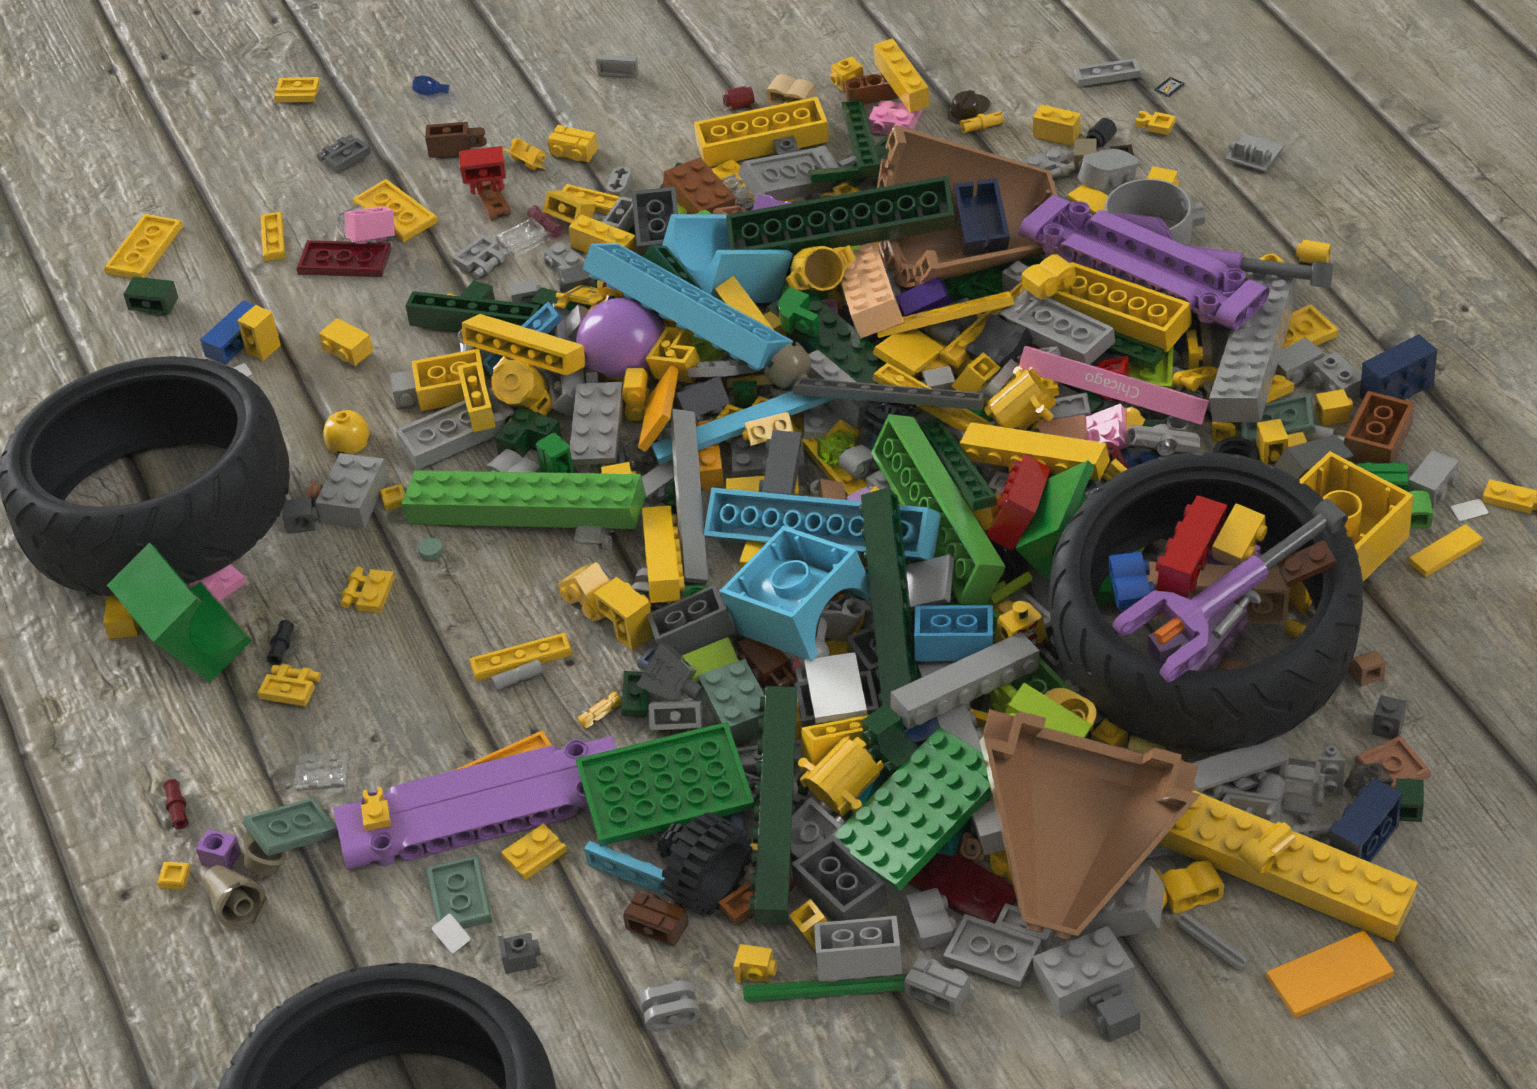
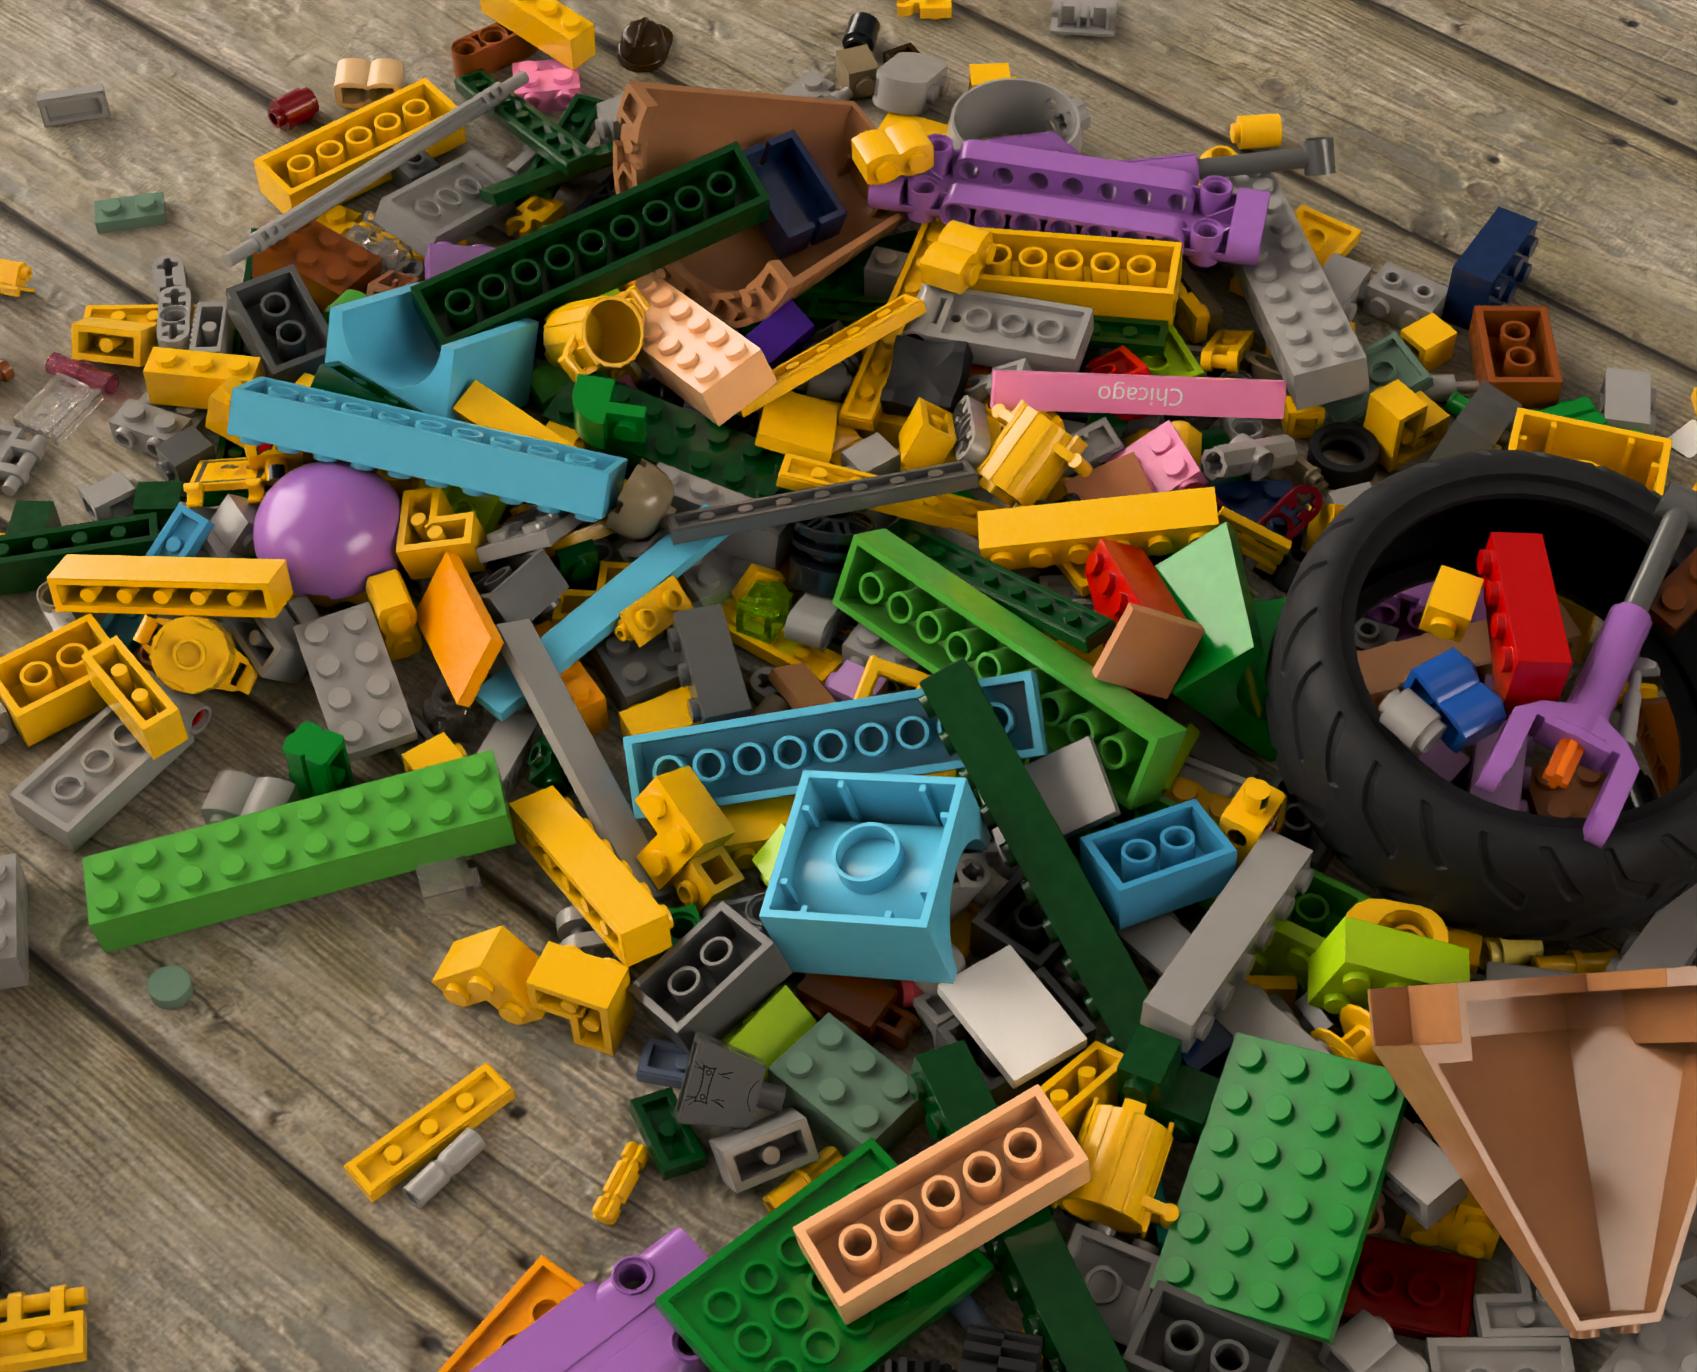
camera: 30 degrees left, 5 degrees up
yellow plate [340,566,395,613] -> none
yellow tile [380,484,405,511] -> none
dark green brick [495,407,562,458] -> none
yellow brick [548,125,598,163] -> none
yellow brick [830,56,864,92] -> none
yellow pin [960,111,1004,134] -> none
yellow brick [1033,105,1081,146] -> none
yellow brick [1212,503,1268,567] -> none
none -> sand green plate [94,192,167,234]
none -> light grey beam [156,286,194,350]
none -> light grey axle [223,71,529,267]
none -> yellow brick [634,765,736,891]
none -> yellow brick [673,845,745,915]
none -> light nougat brick [792,1084,1091,1326]
none -> yellow brick [851,120,934,185]
none -> nougat tile [1092,602,1205,699]
none -> light grey brick [1378,688,1447,753]
none -> yellow brick [1418,565,1484,643]

